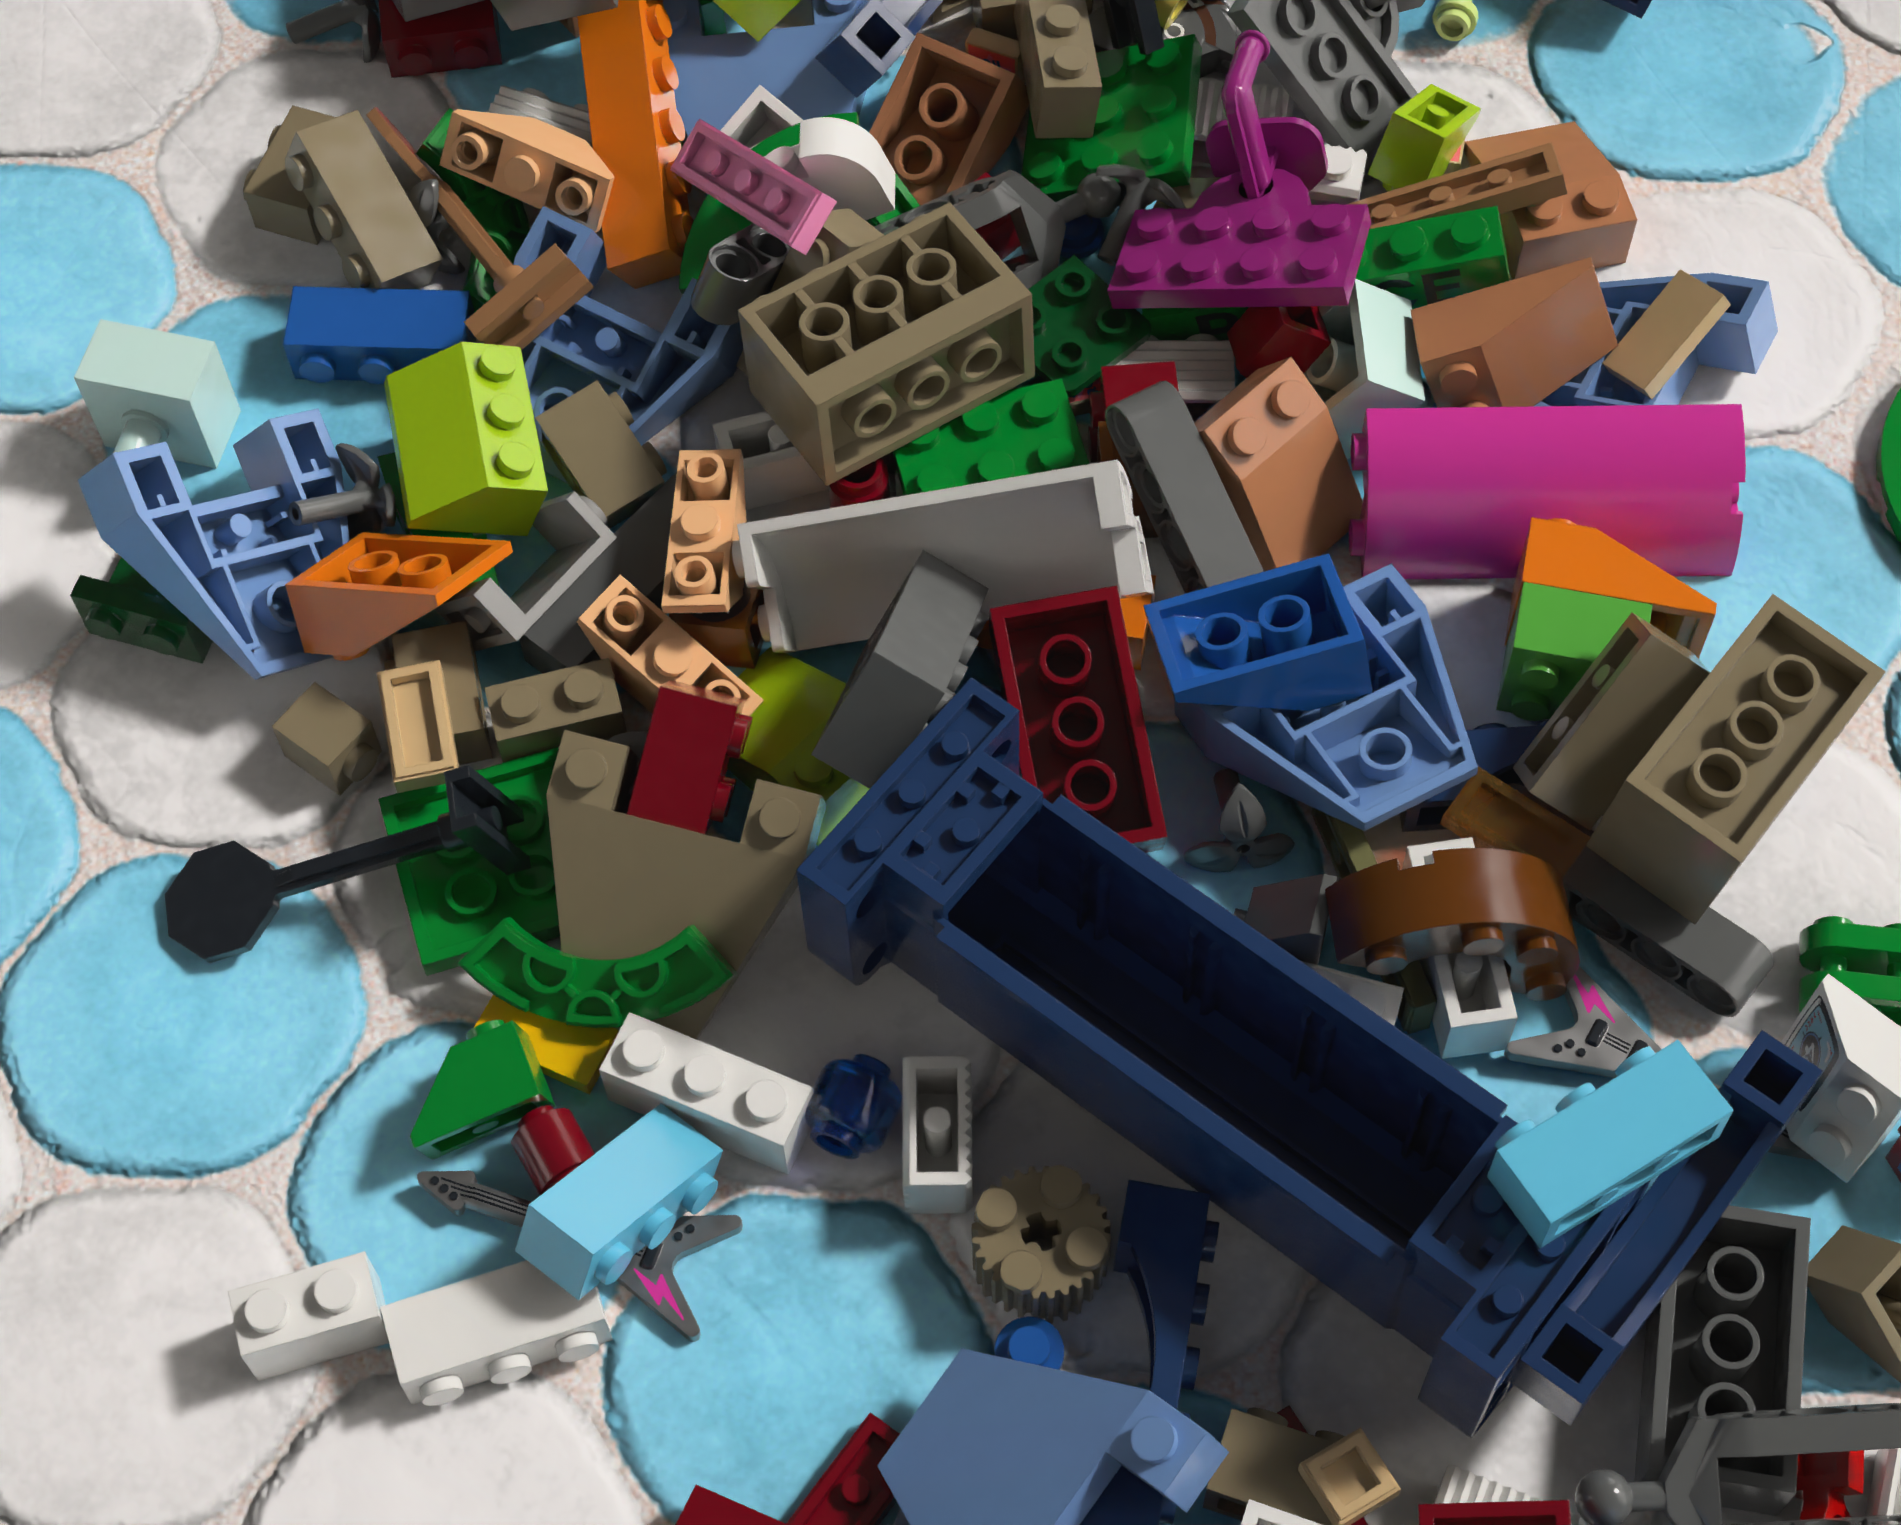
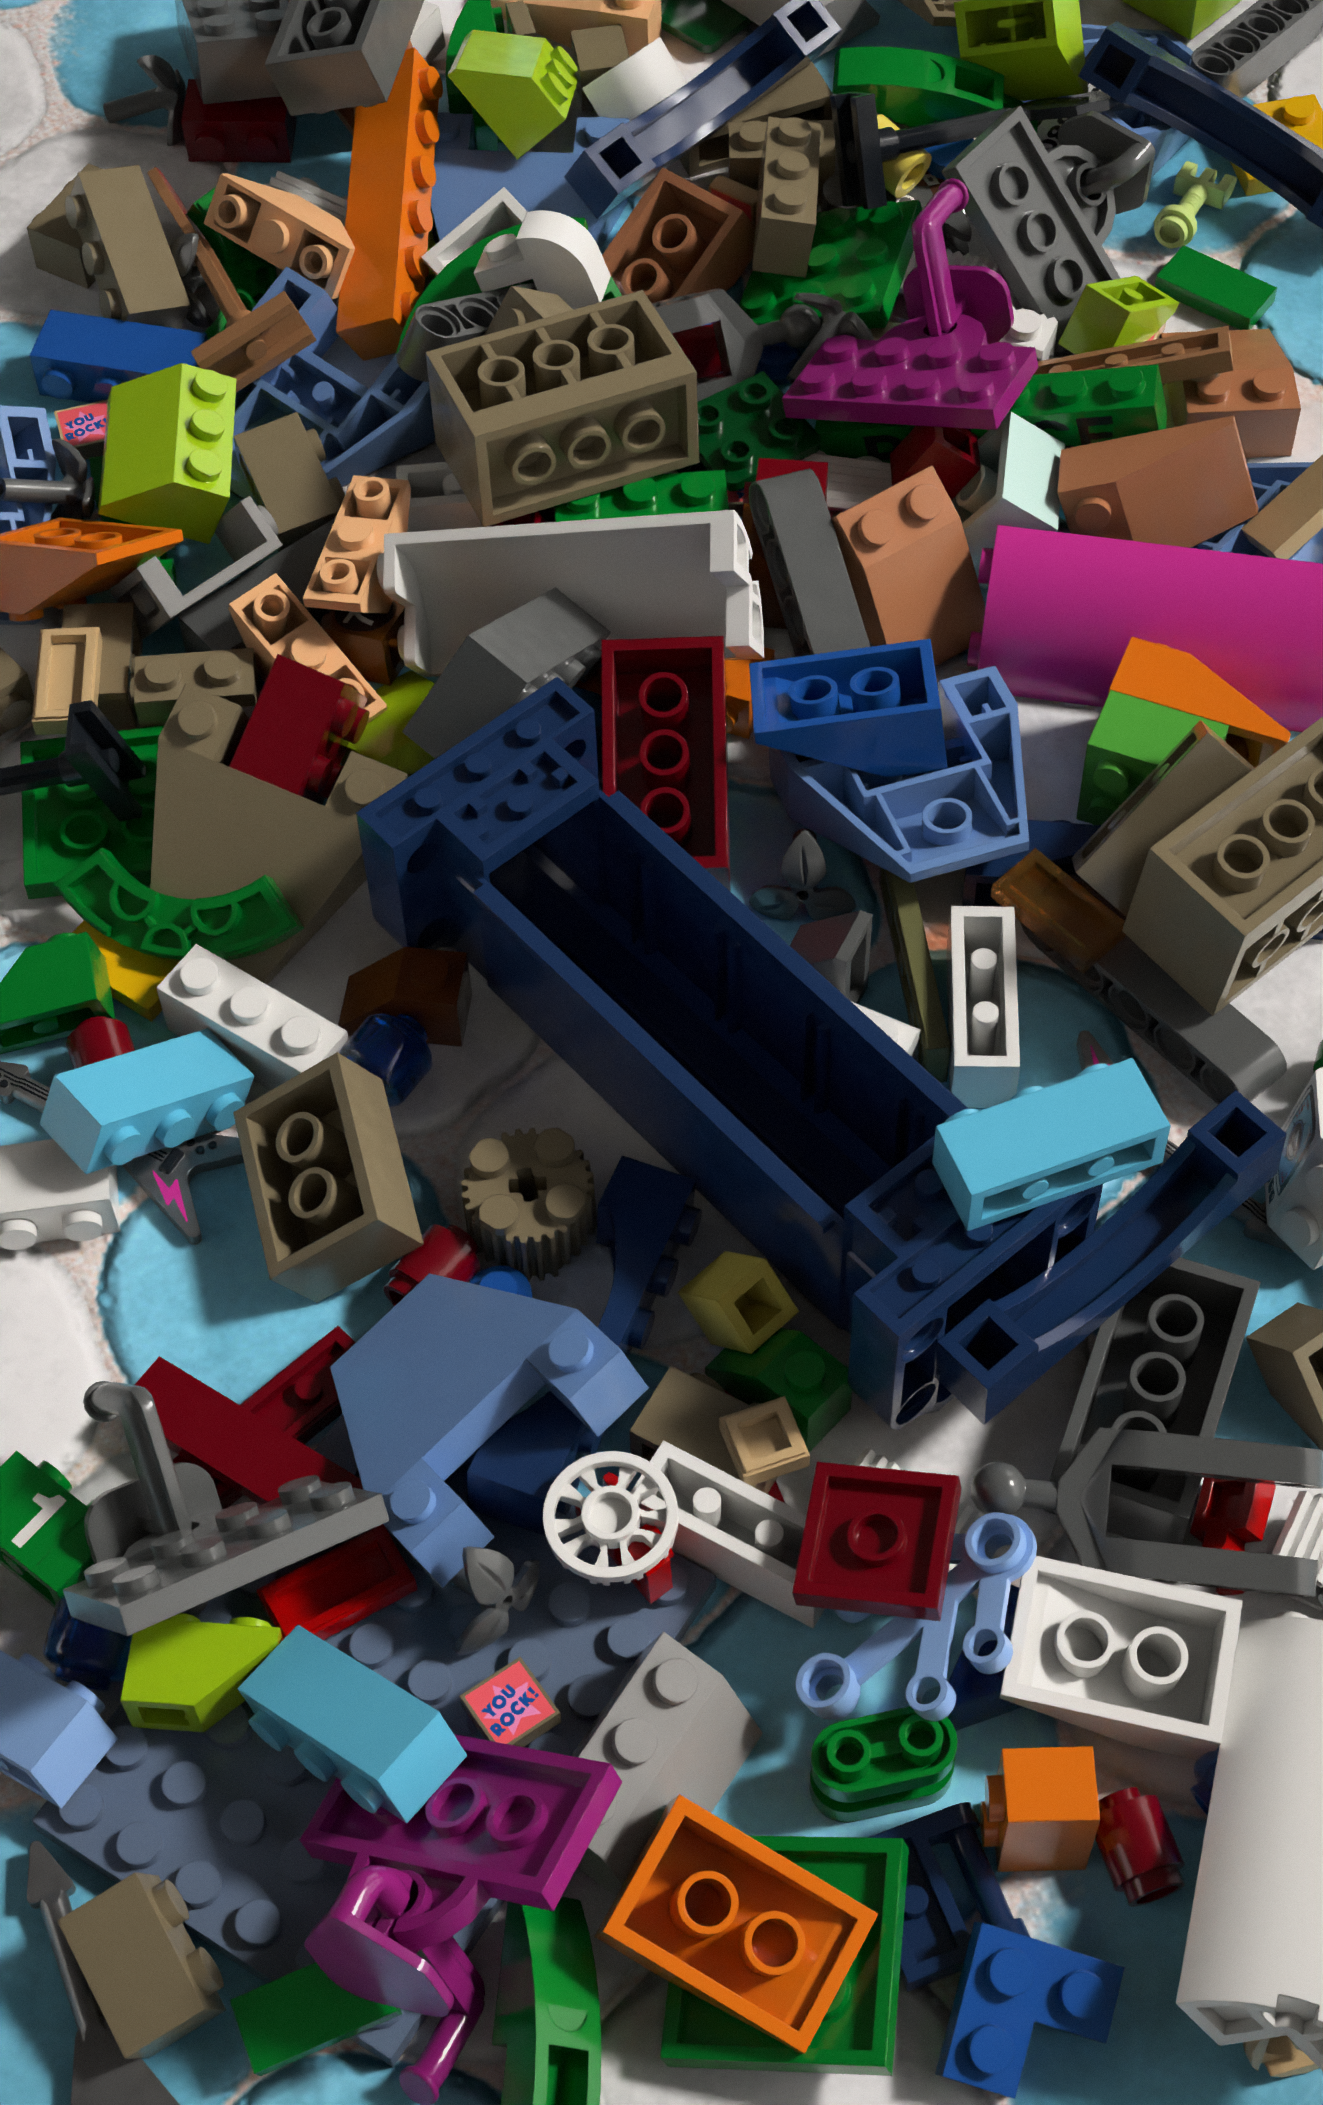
camera: 10 degrees right, 5 degrees down
bright pink tile [670,119,837,255] -> none
white brick [903,1055,973,1214] -> none
reddish brown brick [1325,848,1580,1001] -> none
none -> tile [54,399,108,460]
none -> dark tan brick [233,1052,424,1303]
none -> reddish brown slope [338,947,472,1047]
none -> dark red brick [383,1224,481,1306]
none -> light yellow brick [678,1251,799,1354]
none -> green slope [705,1328,852,1452]
none -> green tile [1154,245,1277,330]

